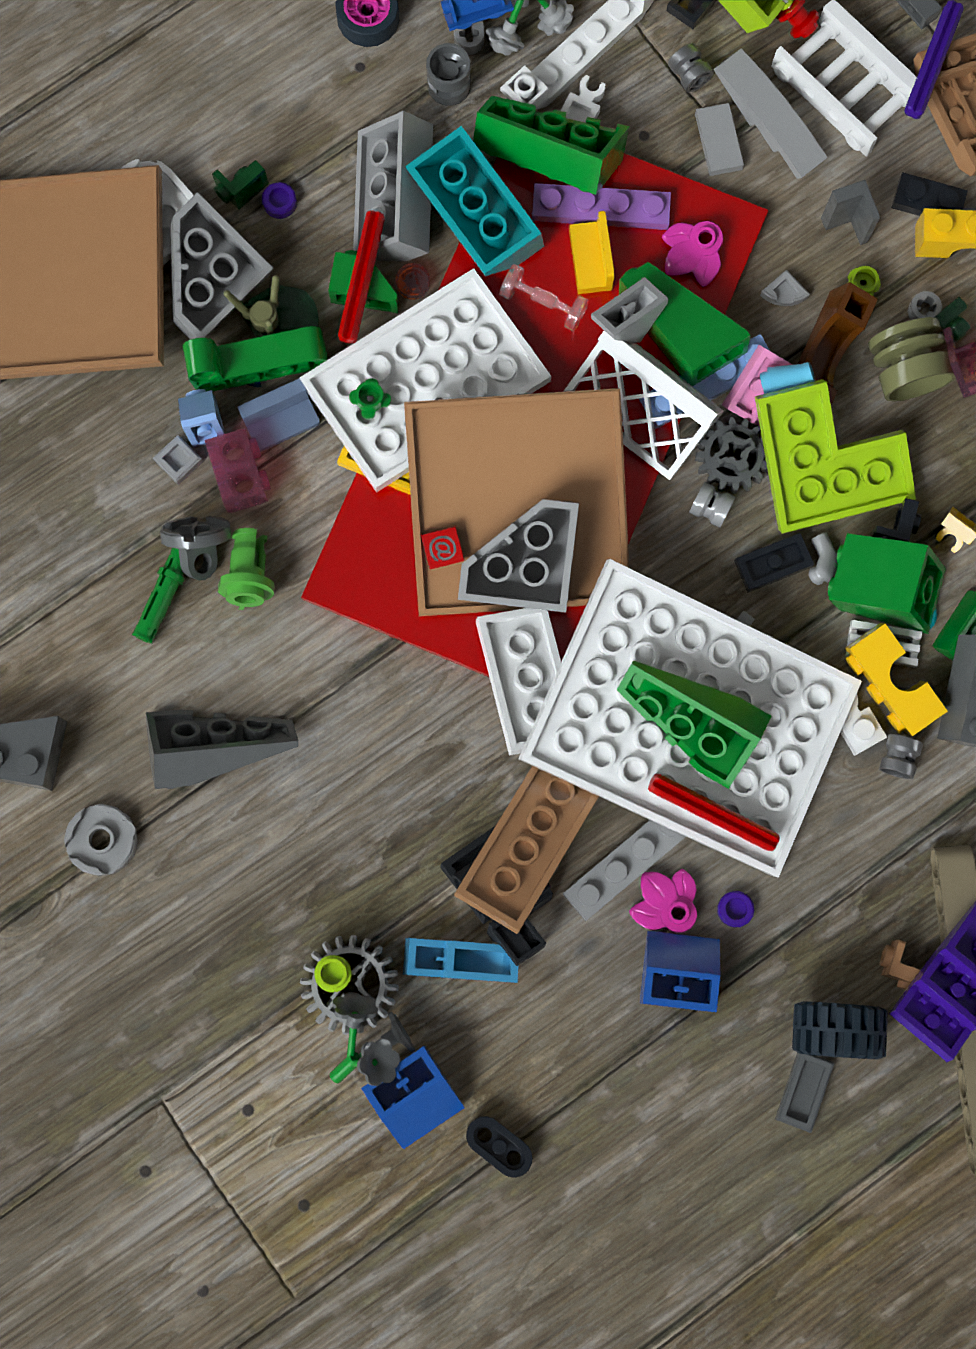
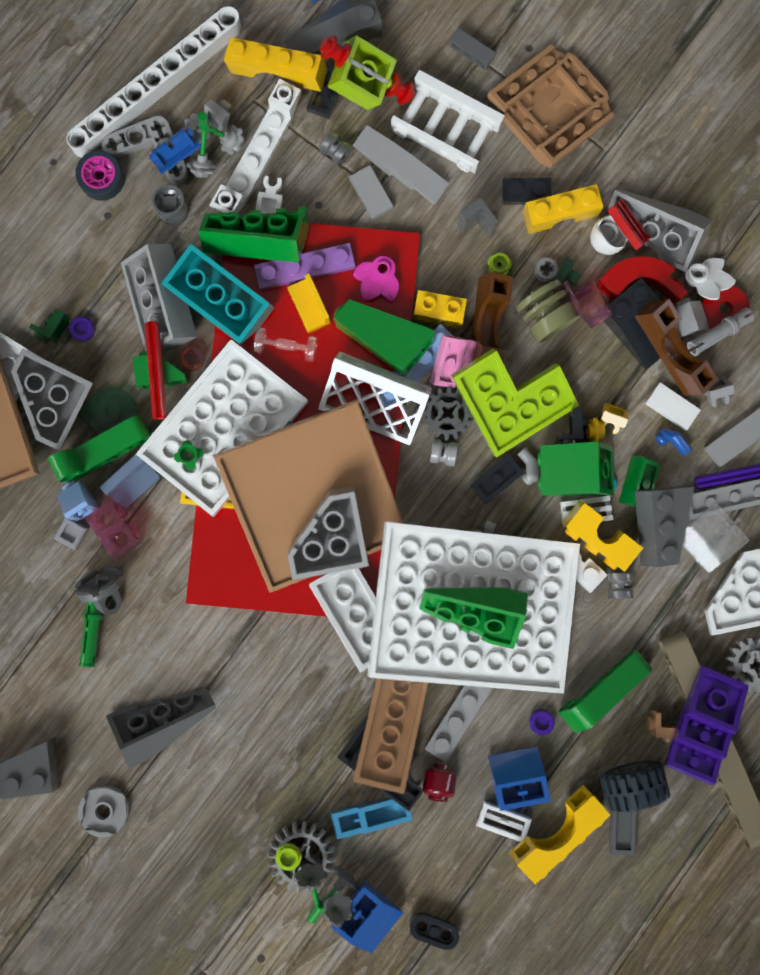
camera: 20 degrees left, 5 degrees up
bright green piece [218,528,275,610] -> none
olive plant [224,275,279,335] -> none
red tile [421,525,464,570] -> none
light grey slope [591,277,668,343] -> none
dark pink plate [629,869,697,933] -> none
red axle [648,774,780,851] -> none
light grey tile [760,270,810,306] -> none
medium azure cone [760,362,815,394] -> none
dark purple axle [904,0,964,119] -> none
none -> yellow brick [413,290,467,329]
none -> dark red head [422,763,457,802]
none -> white tile [476,800,532,842]
none -> yellow arch [509,785,610,884]
none -> green beam [558,649,653,732]
none -> yellow plate [585,418,605,442]

